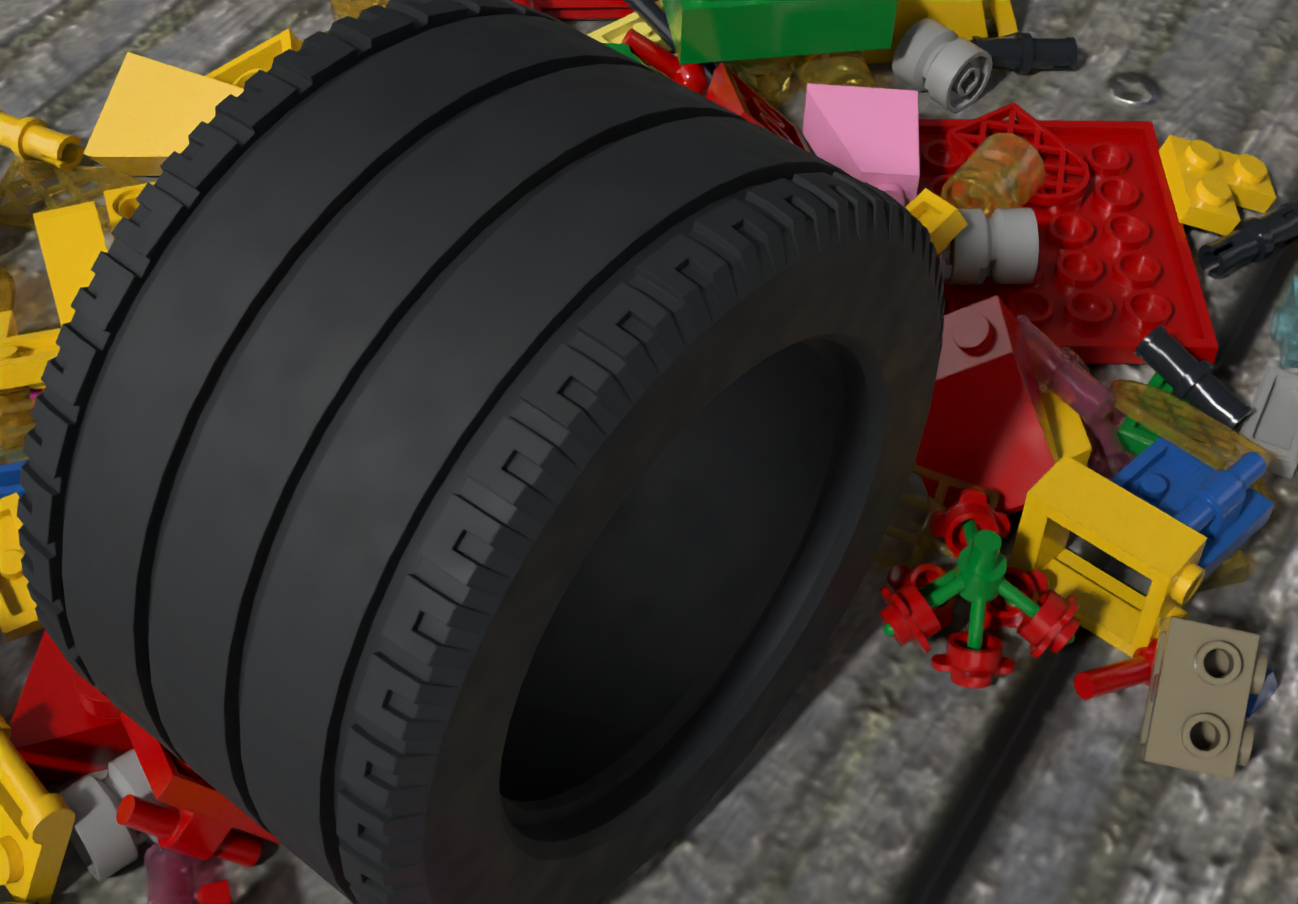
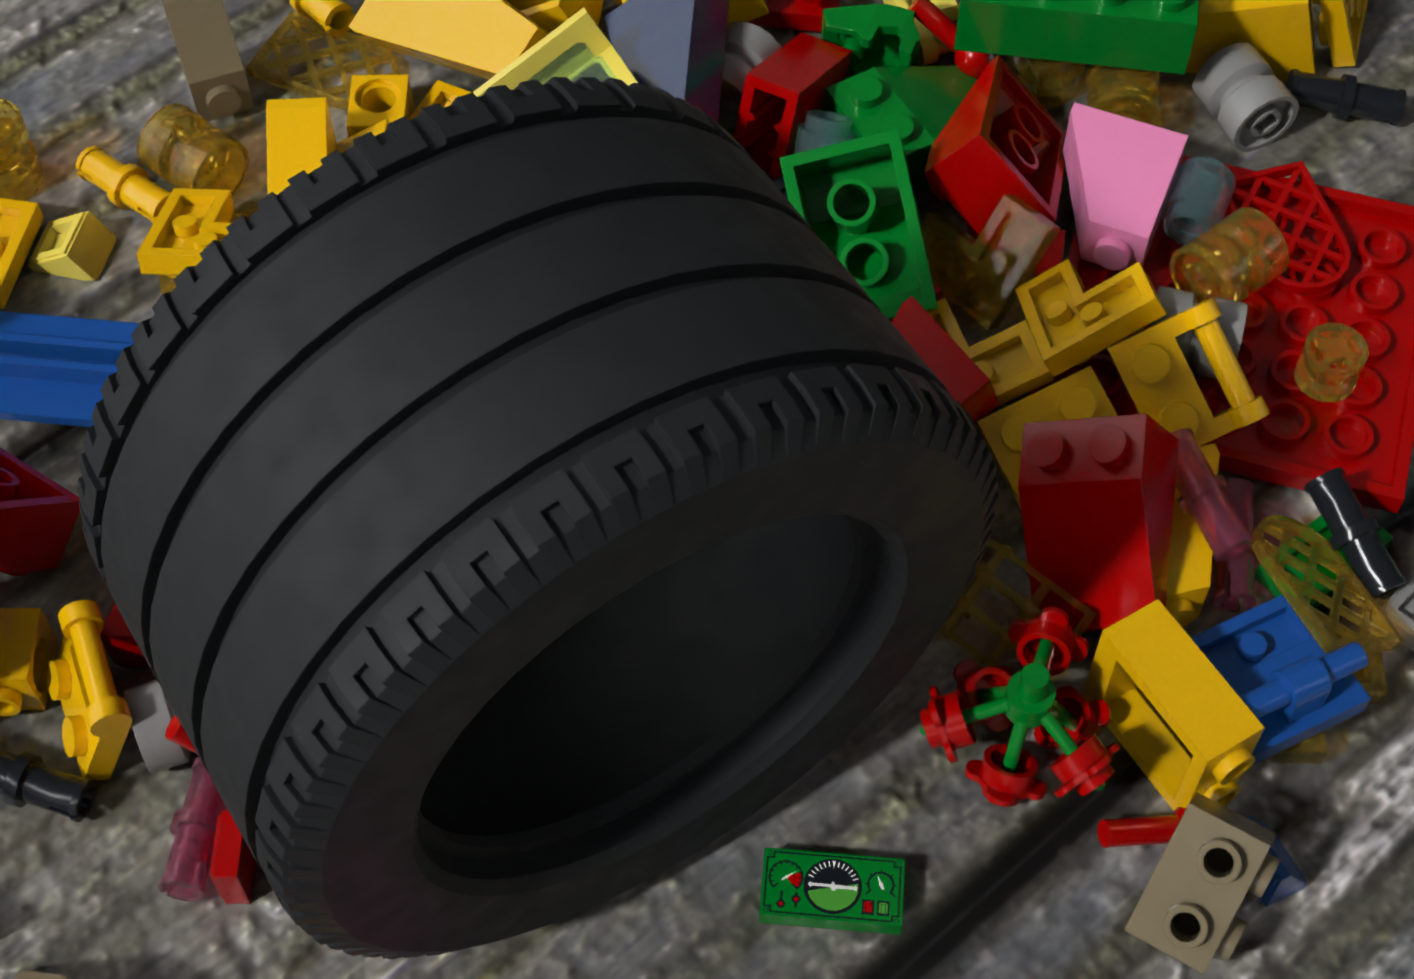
camera: 20 degrees right, 10 degrees up
none -> green tile [759,847,905,935]
none -> yellow plate [1107,297,1270,451]
none -> clear light blue brick [1162,157,1236,247]
none -> clear yellow wheel [1294,323,1369,402]

